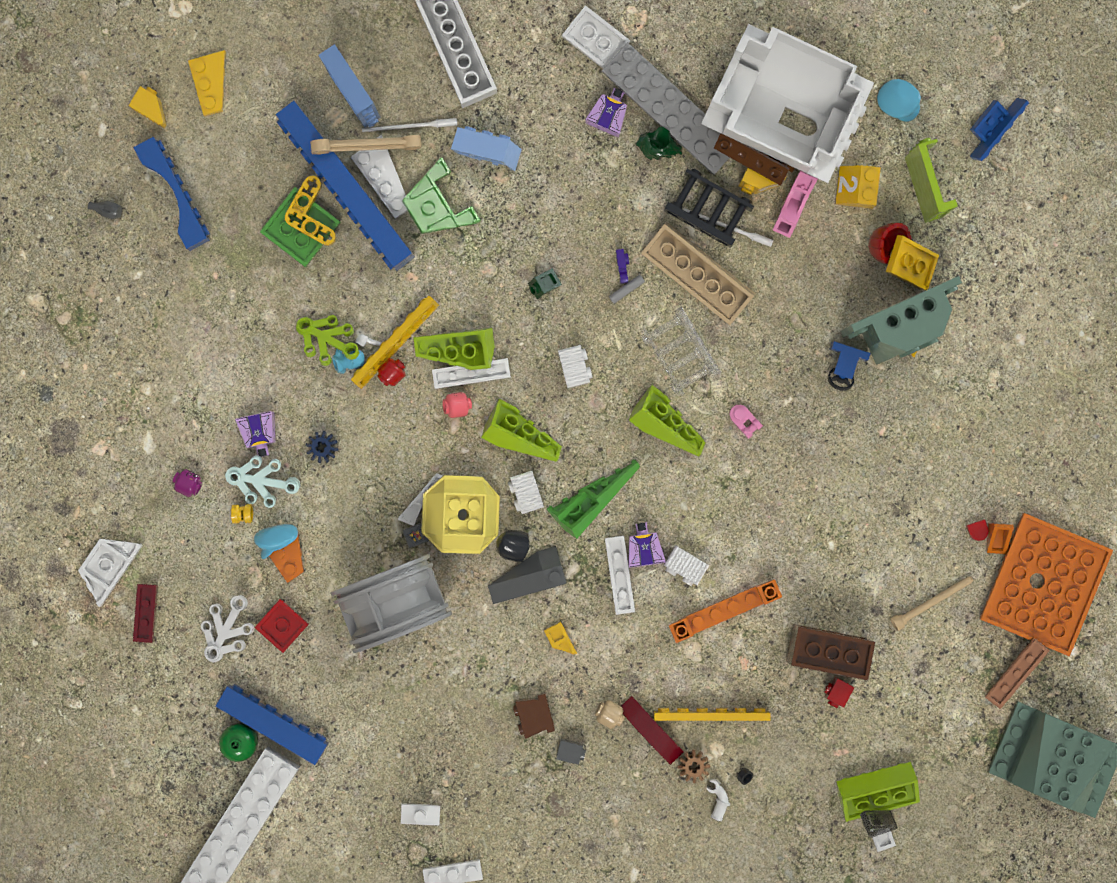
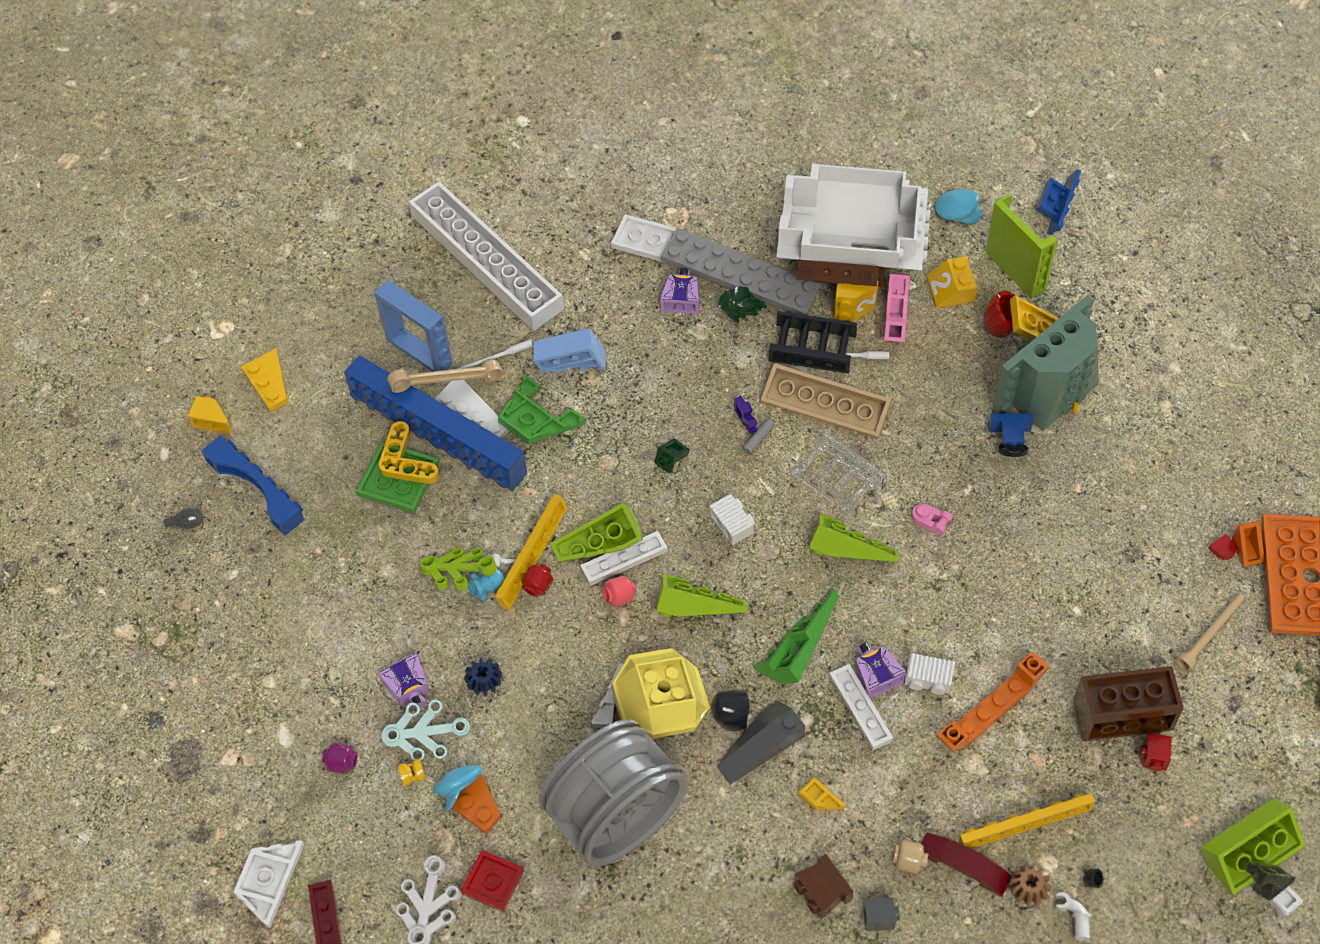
camera: 15 degrees left, 30 degrees down
white brick [508,471,544,514] -> none

